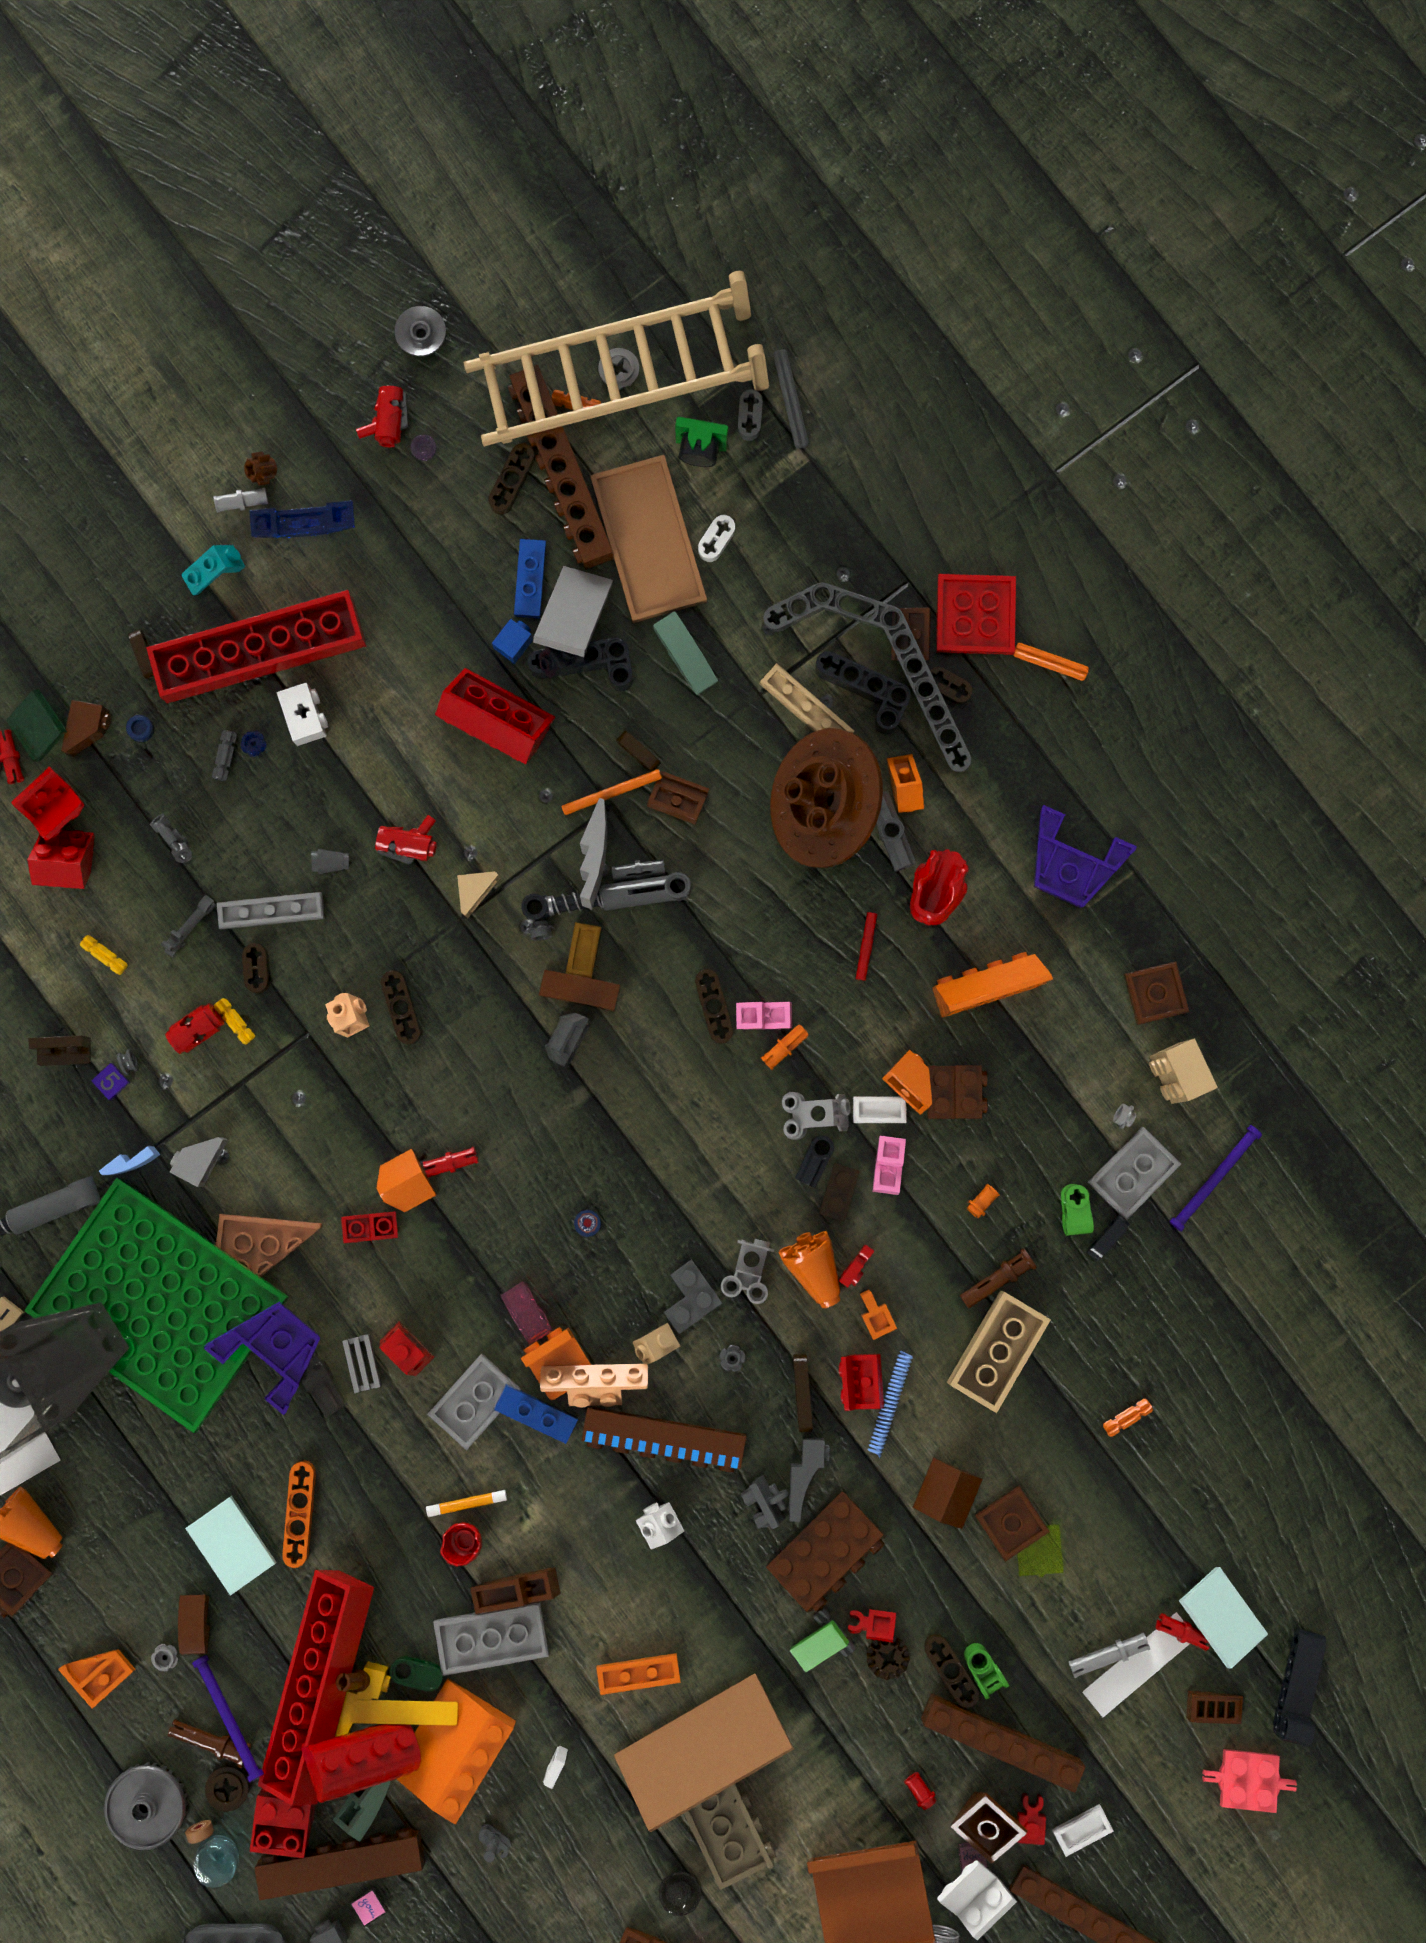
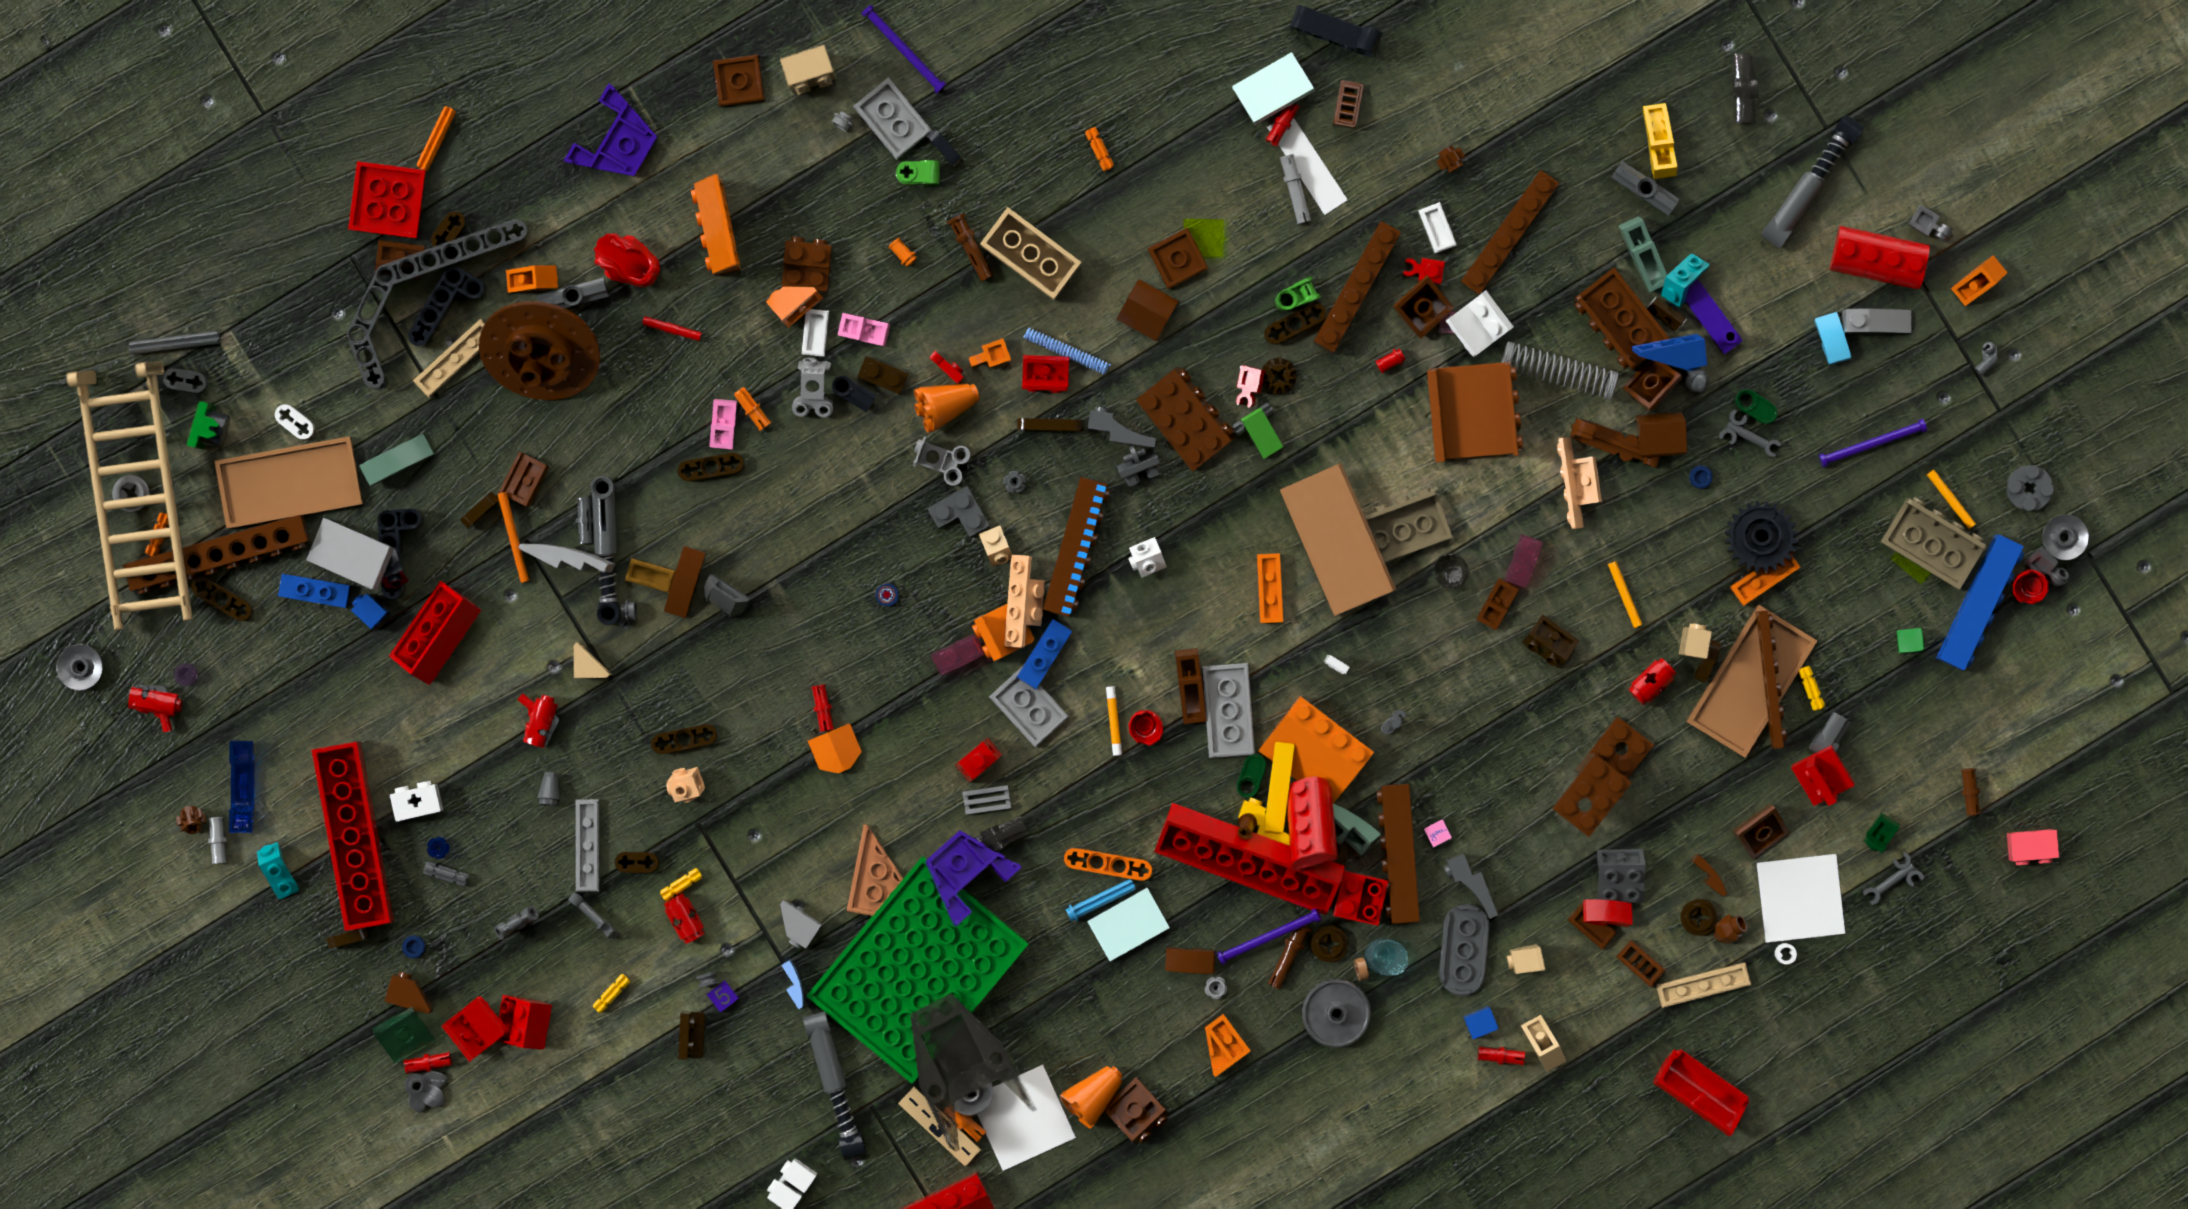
camera: 85 degrees left, 5 degrees up
red slope [341,1211,398,1243] -> none
coral plate [1202,1749,1297,1813] -> none
none -> dark azure axle [1065,879,1136,922]
none -> reddish brown gear [1436,145,1465,173]

